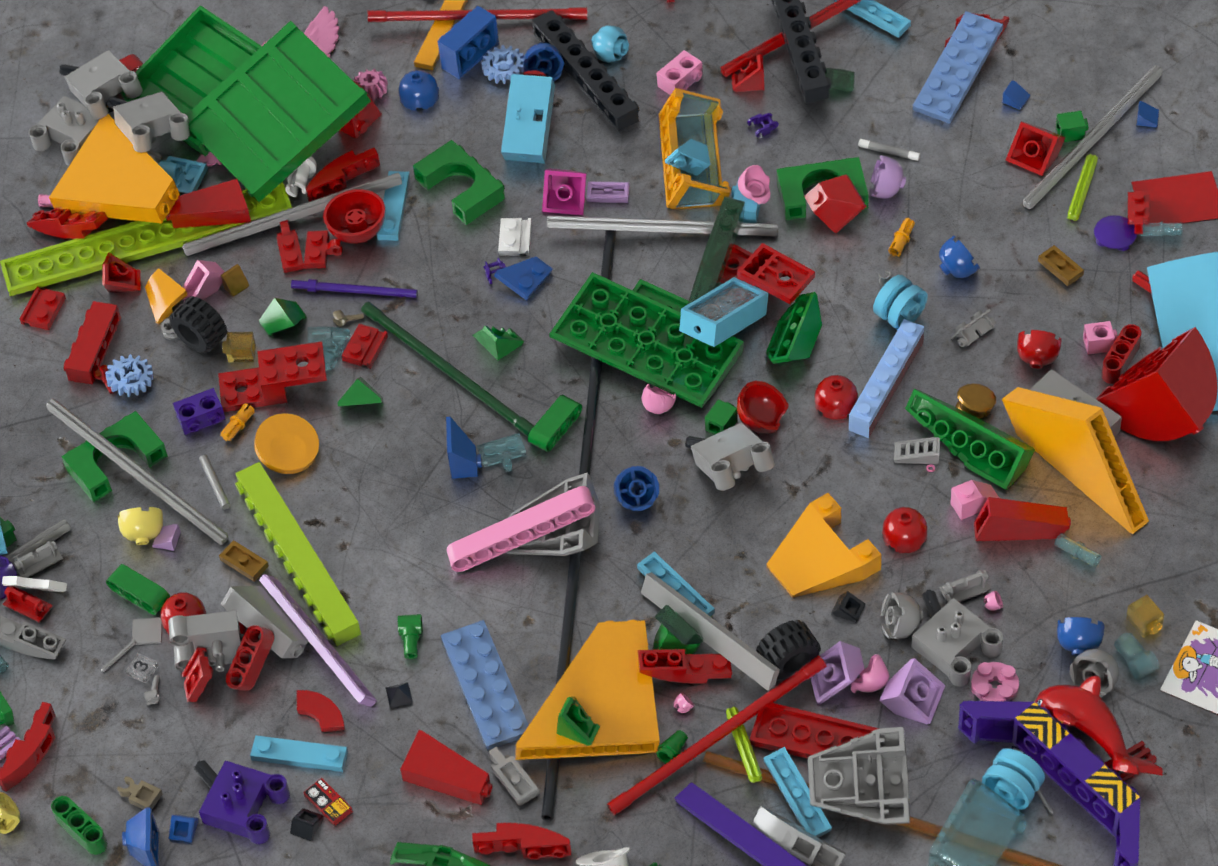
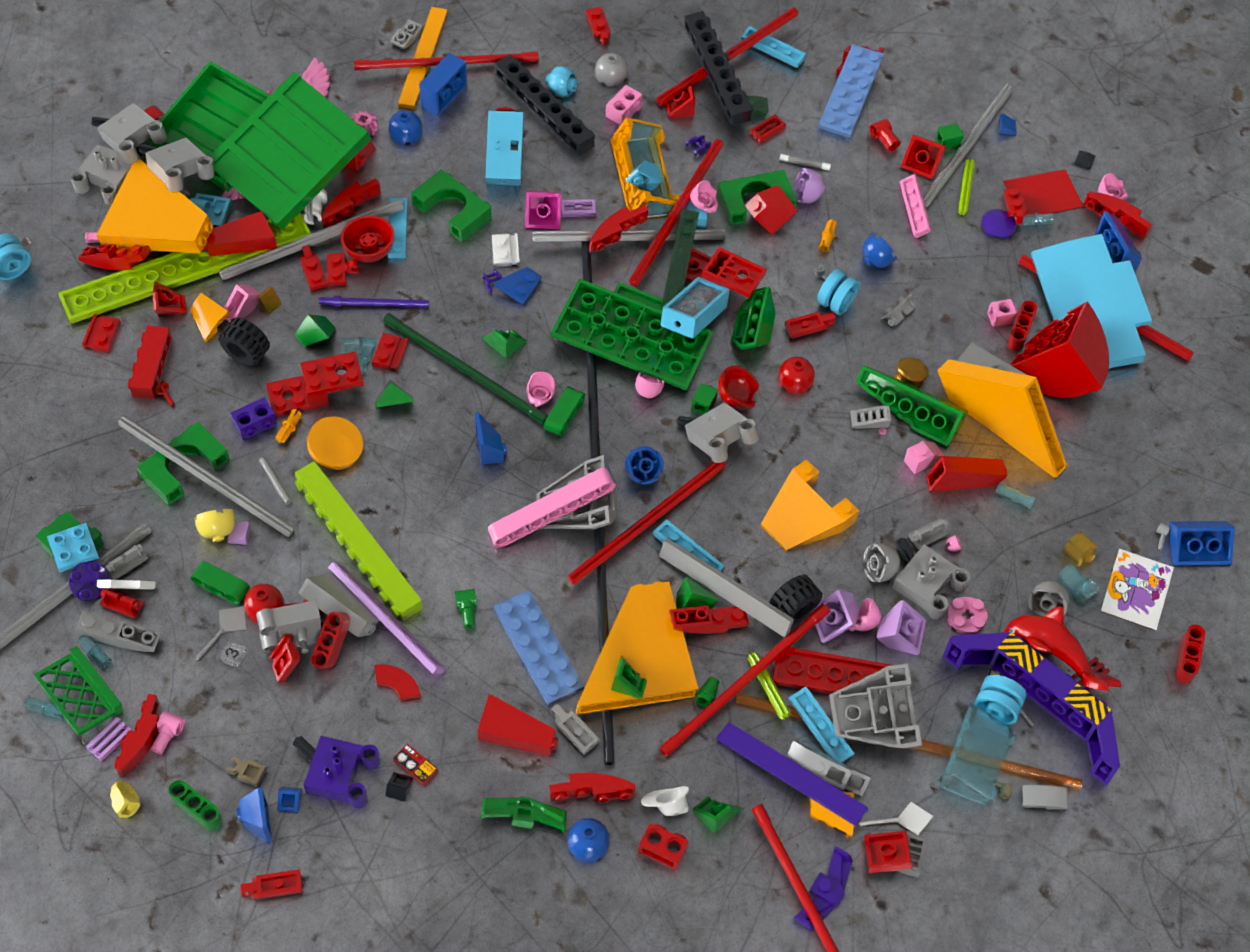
camera: 15 degrees left, 5 degrees up
light blue gear [106,354,154,397] -> none
light grey hand [144,675,160,705] -> none
light grey bush [161,318,178,339] -> none
pearl gold plate [219,540,269,582] -> none
clear yellow brick [222,332,256,362] -> none
medium azure plate [250,735,348,772] -> none
dark tan hand [333,310,364,327] -> none
black slope [385,682,413,709] -> none
clear light blue plate [477,433,526,472] -> none
light blue gear [482,45,525,84] -> none
blue cylinder [523,43,564,81] -> none
clear green slope [655,605,704,645] -> none
bright pink hinge [674,692,694,714] -> none
black slope [831,591,866,623] -> none
light blue brick [849,319,924,438] -> none
red cylinder [882,507,928,553] -> none
blue slope [1002,80,1031,110] -> none
red cylinder [1017,330,1062,369] -> none
pearl gold plate [1038,245,1084,286] -> none
blue cylinder [1057,617,1104,657] -> none
none -> bright pink pin [151,711,185,755]
none -> bright pink hair [526,371,555,407]
none -> red axle [568,461,726,585]
none -> red slope [589,205,649,253]
none -> light grey cylinder [595,53,628,87]
none -> red axle [629,139,723,287]
none -> red tile [749,114,786,144]
none -> red hinge [784,311,836,339]
none -> red piece [869,119,901,152]
none -> bright pink tile [899,174,932,238]

